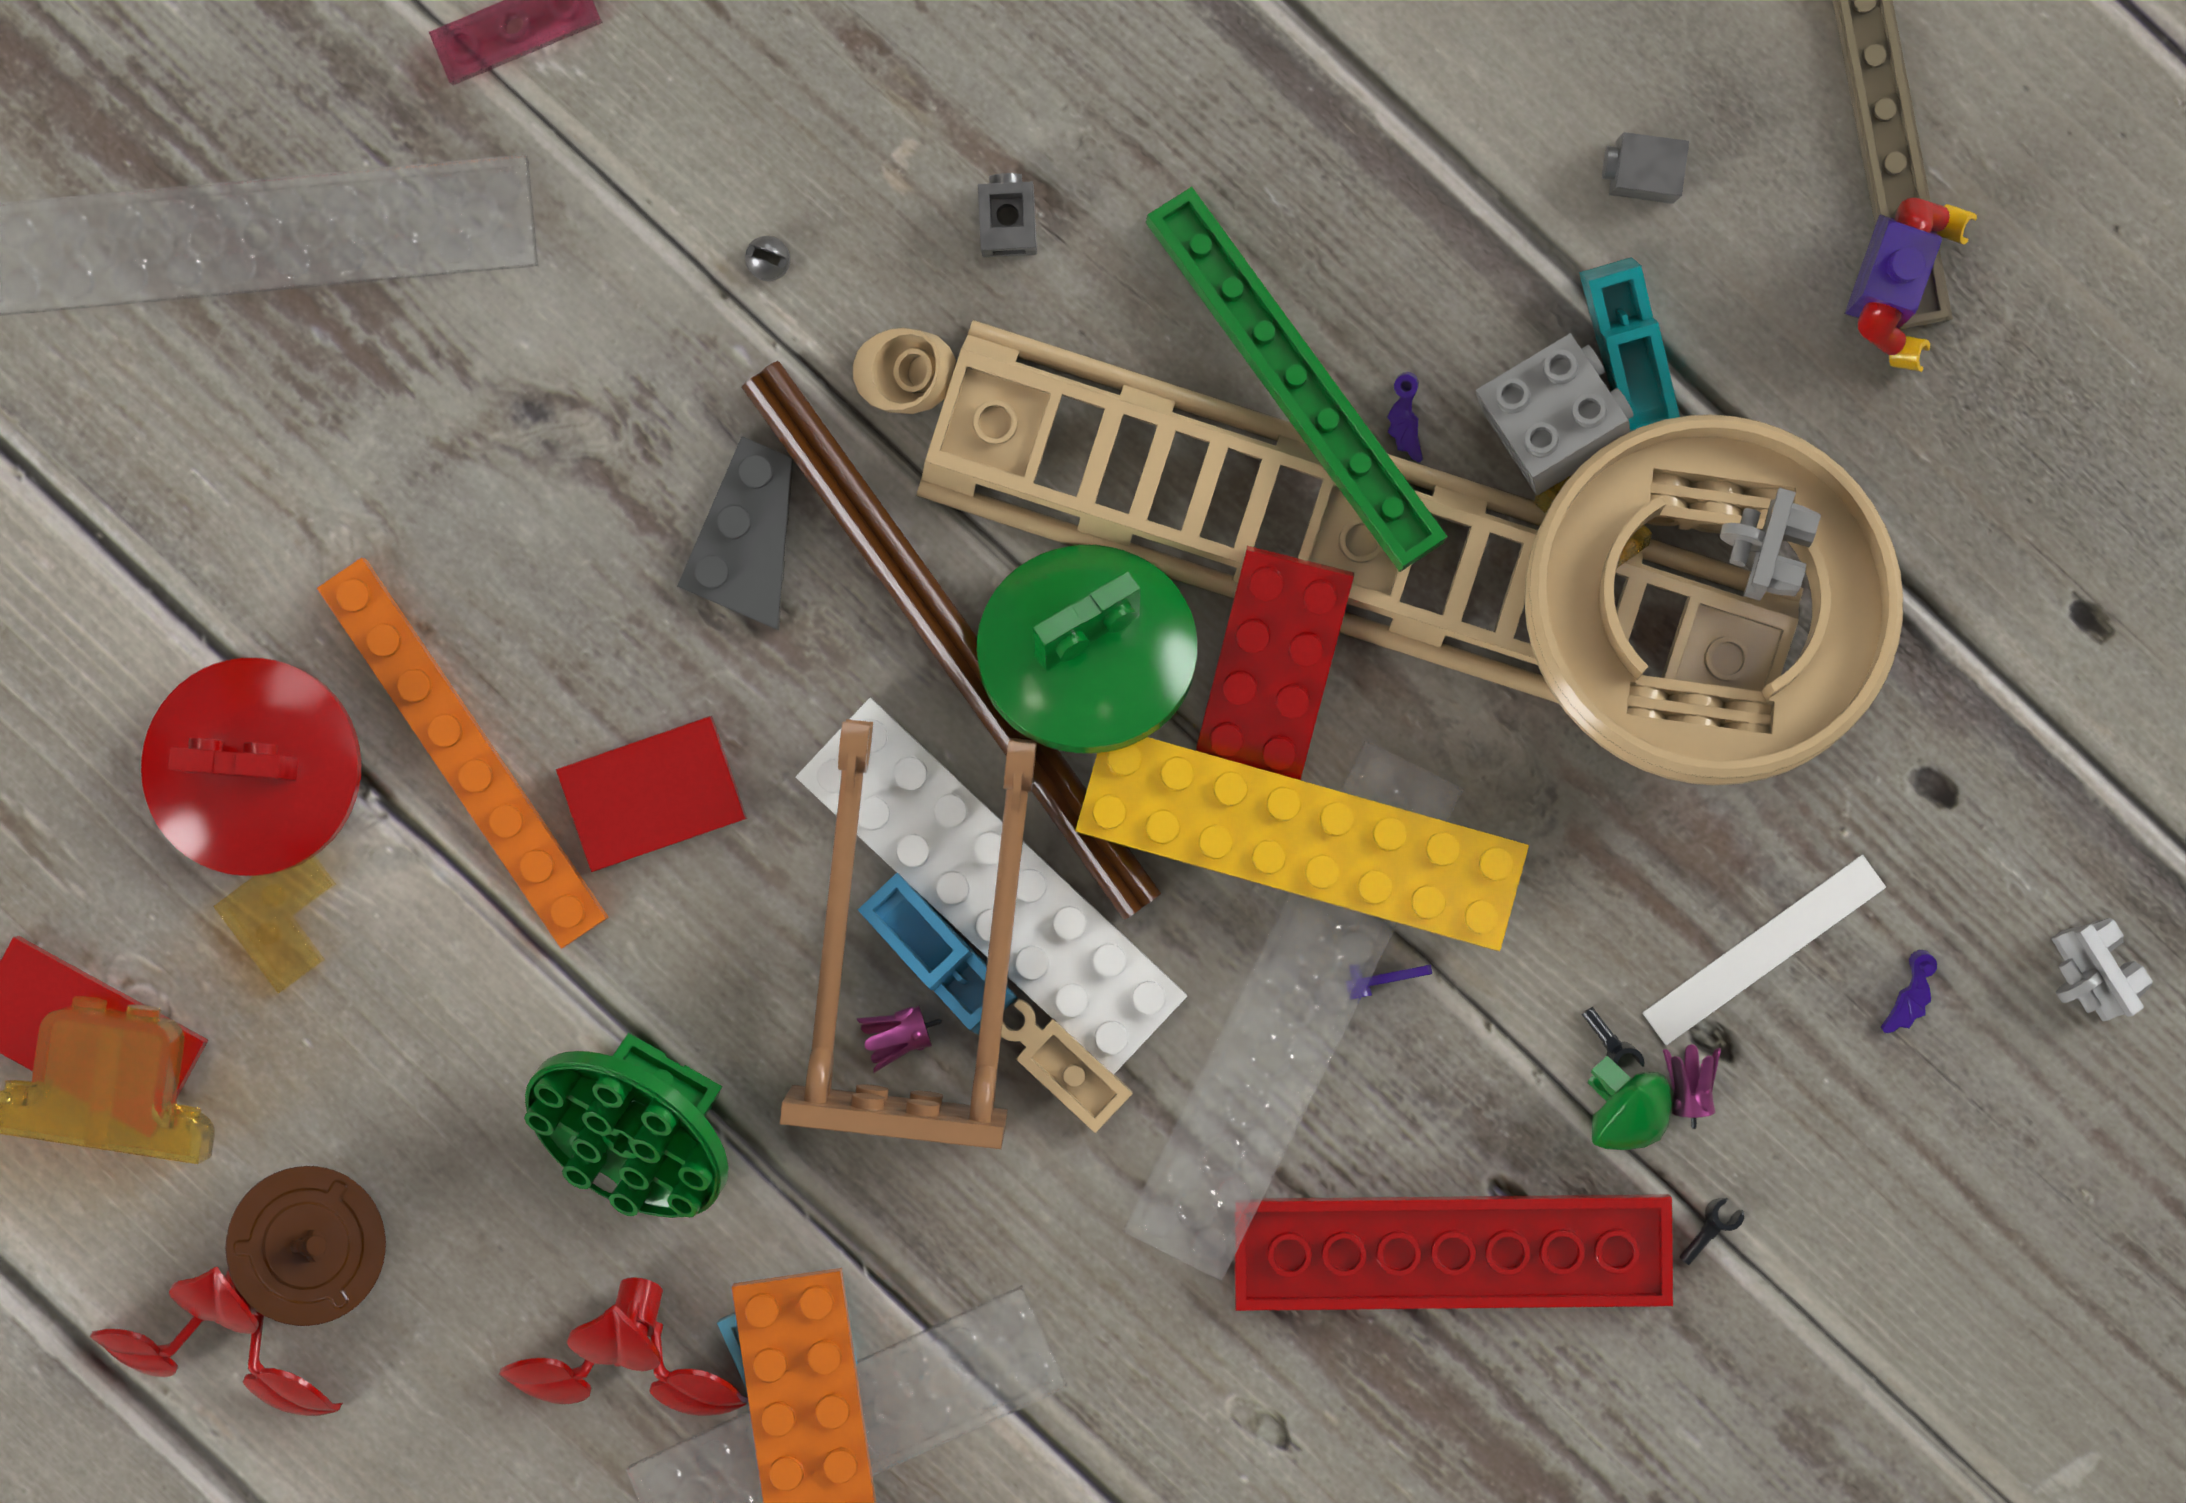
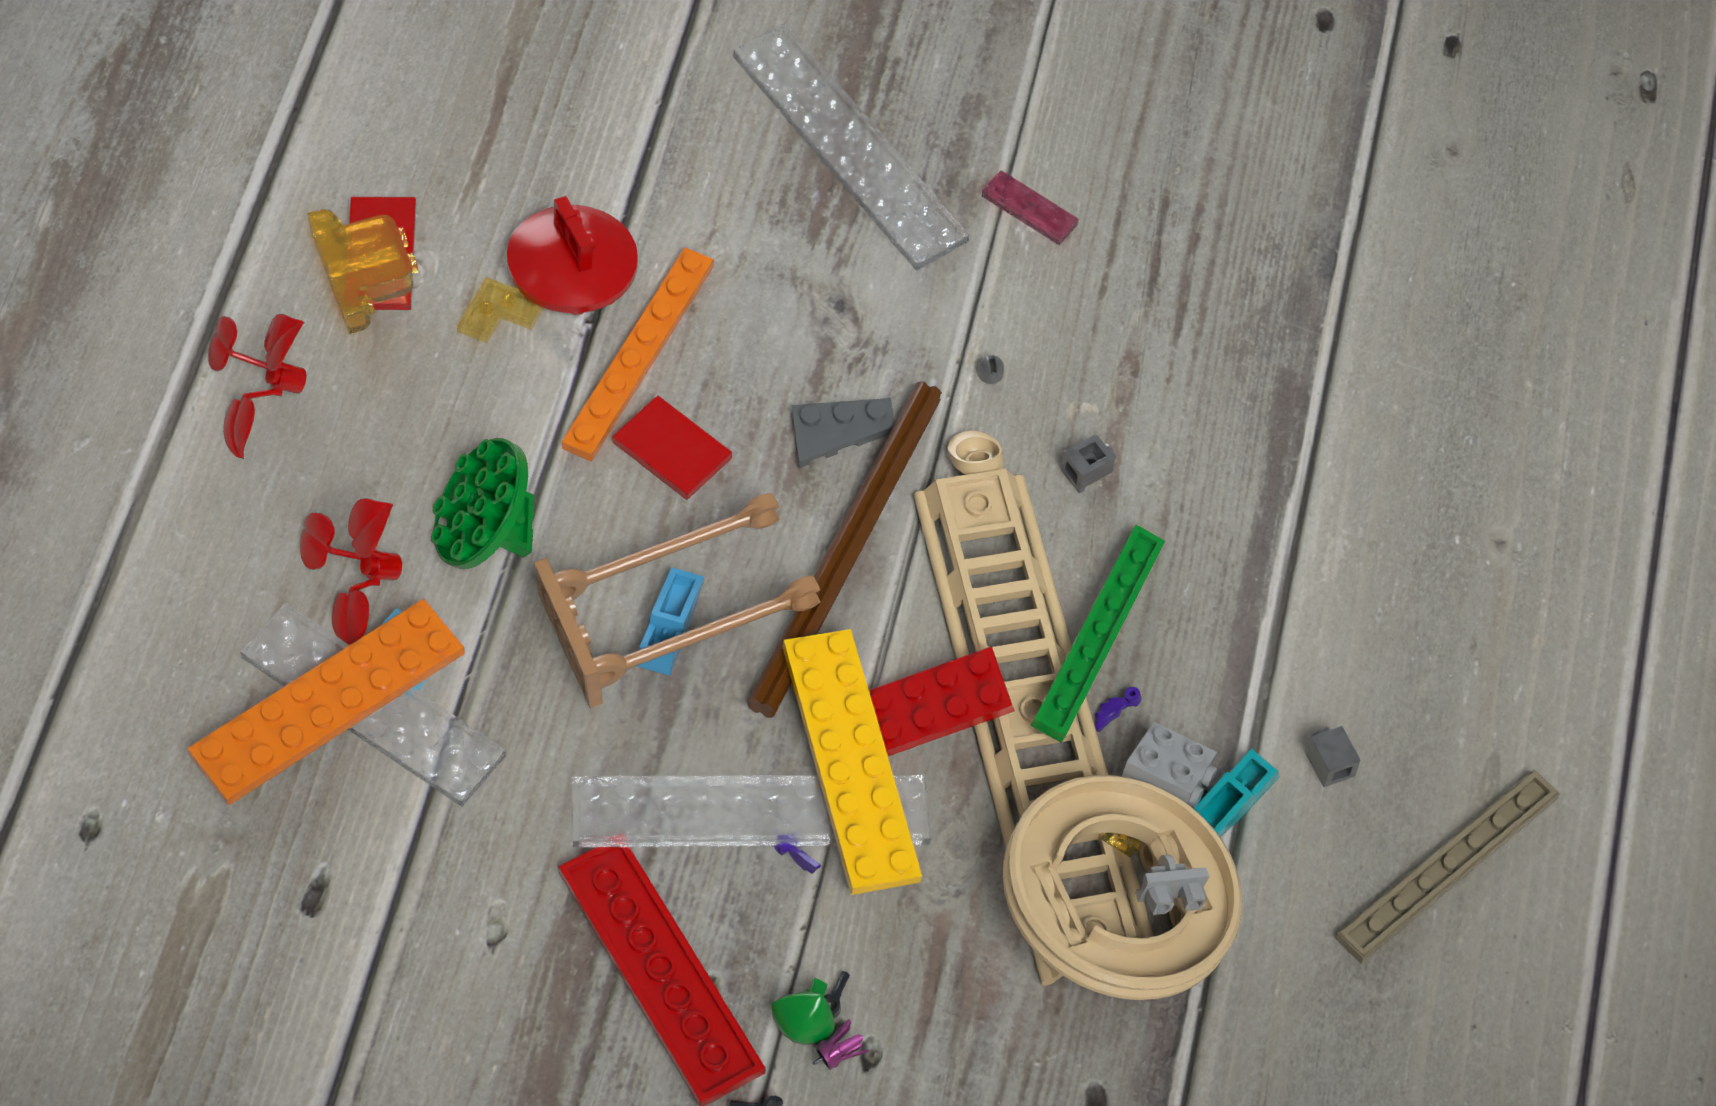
camera: 50 degrees right, 30 degrees down
reddish brown piece [225,1166,386,1326] -> none
white plate [796,698,1187,1075] -> none
flat silver piece [857,1006,942,1073] -> none
green bracket [977,545,1197,754] -> none
tan plate [1001,999,1133,1133] -> none
white sticker [1642,854,1886,1046] -> none
torso [1844,198,1977,372] -> none

